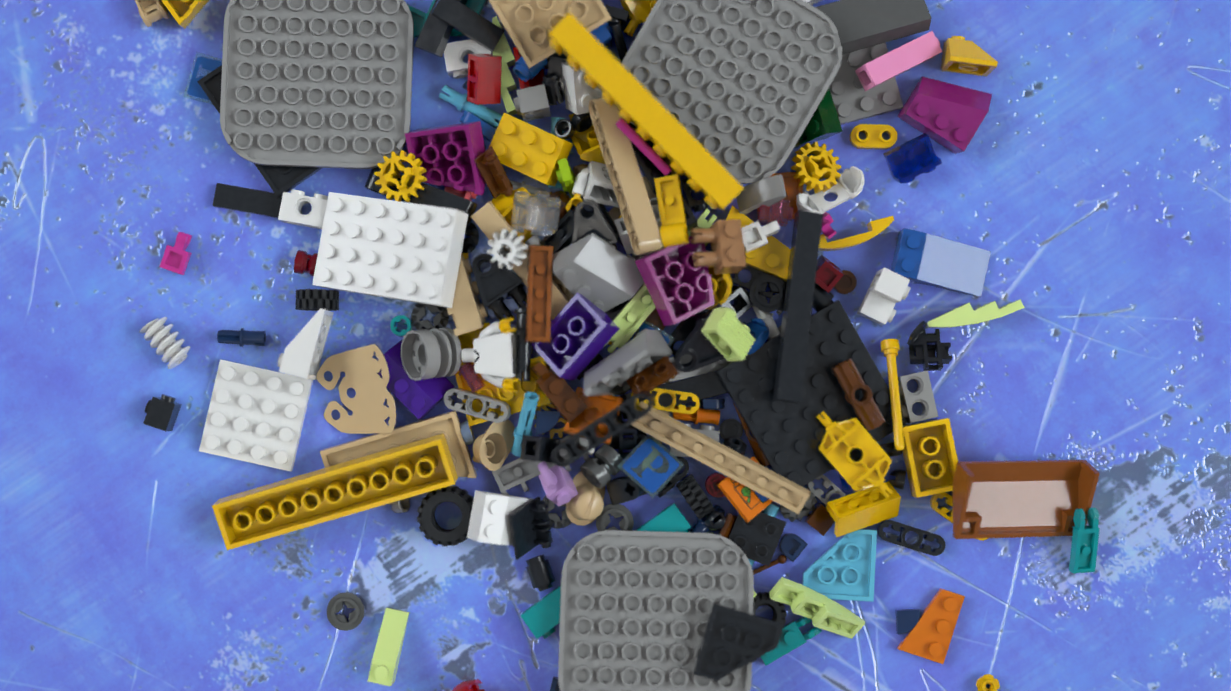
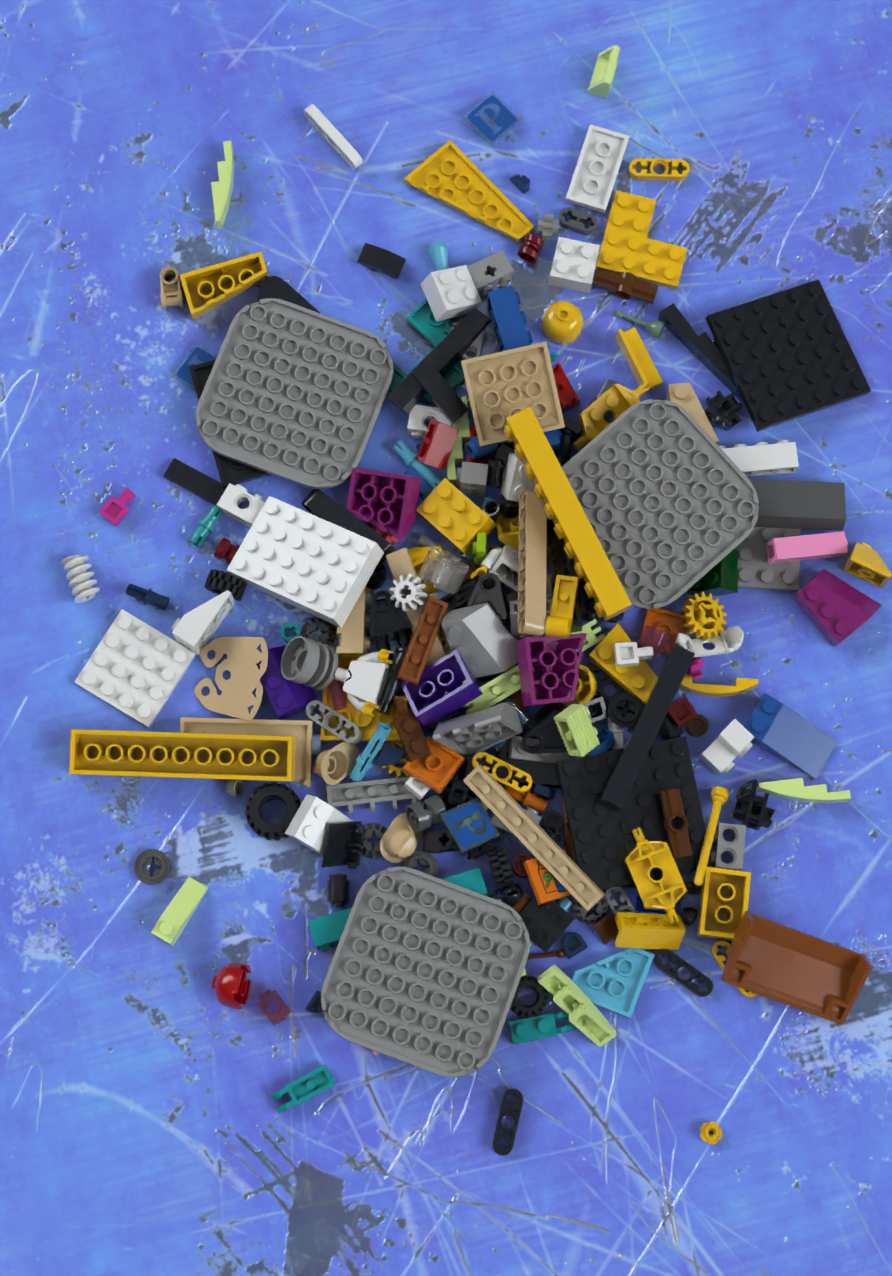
camera: 15 degrees right, 10 degrees down
black brick [143,394,181,431] -> none
yellow gear [374,150,427,202] -> none
reddish brown hinge [474,147,513,199] -> none
black brick [520,435,560,463] -> none
lavender brick [538,462,578,506] -> none
black beam [551,390,655,467] -> none
dark pink bar [615,118,672,176] -> none
reddish brown hinge [626,356,679,395] -> none
medium nougat brick [690,219,746,274] -> none
black plate [693,603,784,681] -> none
light grey slope [736,175,787,215] -> none
yellow plate [849,124,897,149] -> none
clear blue bracket [884,133,942,184] -> none
dark blue tile [895,609,920,635] -> none
orange wing [897,588,965,664] -> none
teal hinge [1069,508,1100,574] -> none
none -> teal pin [188,505,224,548]

